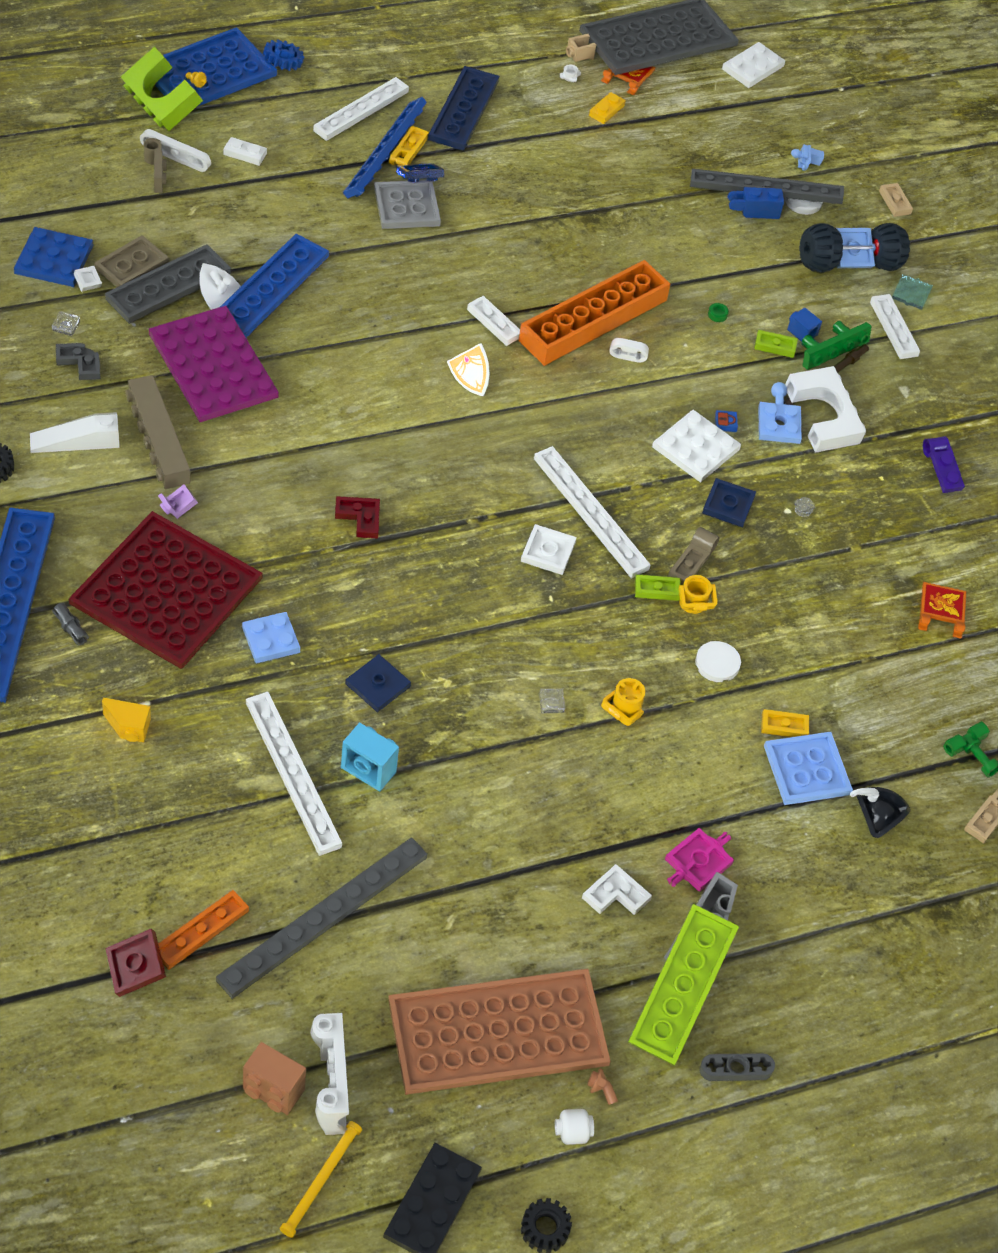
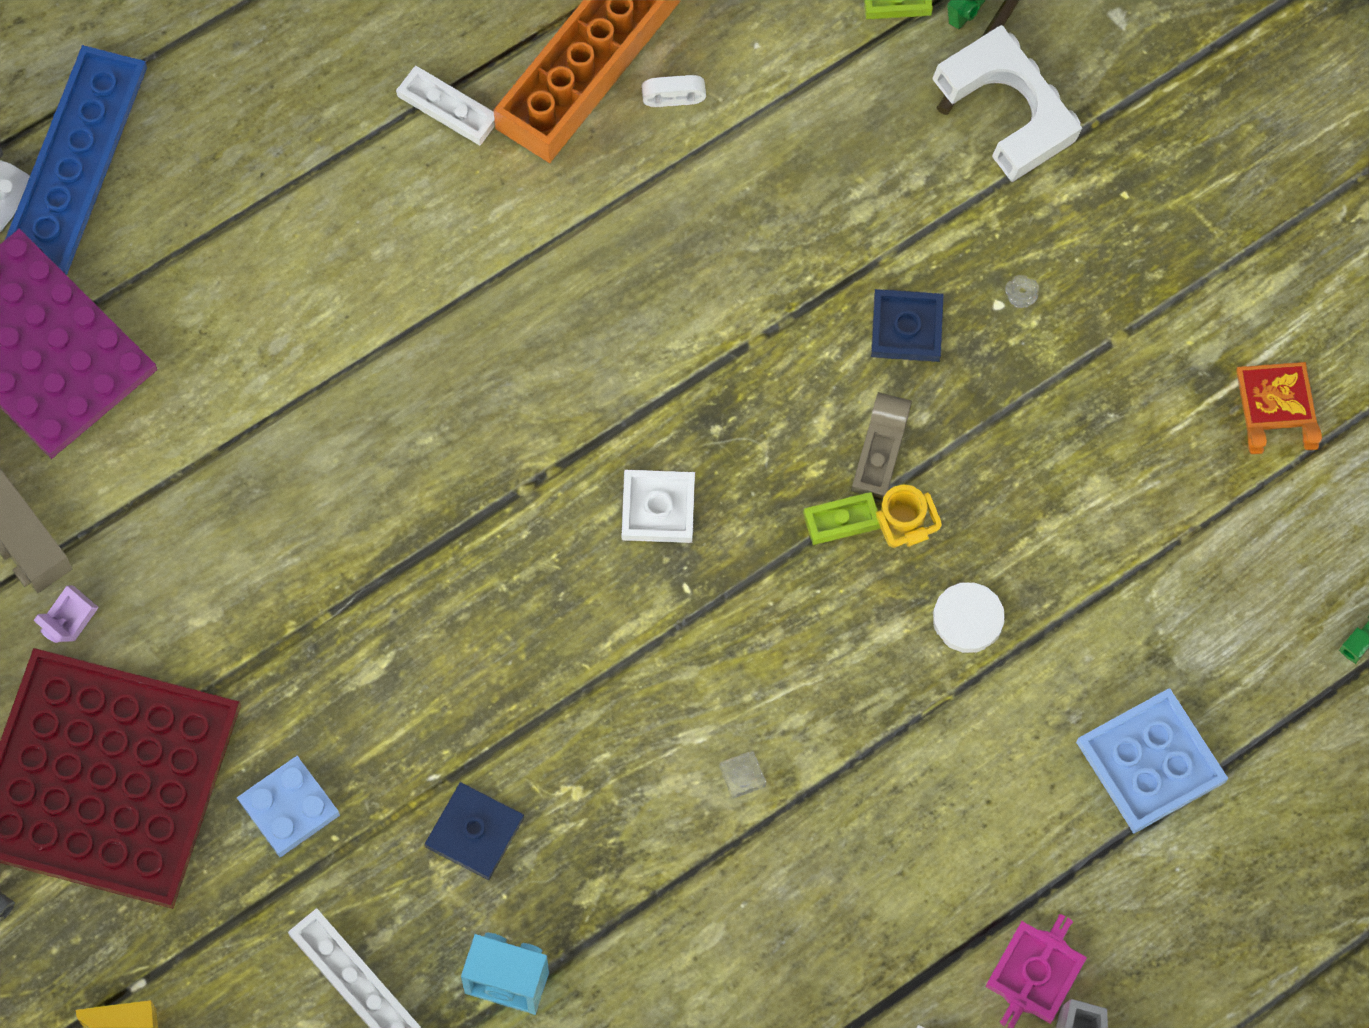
camera: 10 degrees left, 15 degrees up
dark red plate [335,496,380,539] -> none
shield [447,343,490,396] -> none
white plate [534,446,650,579] -> none
yellow piece [601,678,645,726] -> none
white plate [652,410,741,483] -> none
tile [715,410,738,432] -> none
light blue plate [758,382,802,444] -> none
yellow plate [761,709,809,737] -> none
black hat [850,787,911,838] -> none
dark purple plate [923,436,965,493] -> none

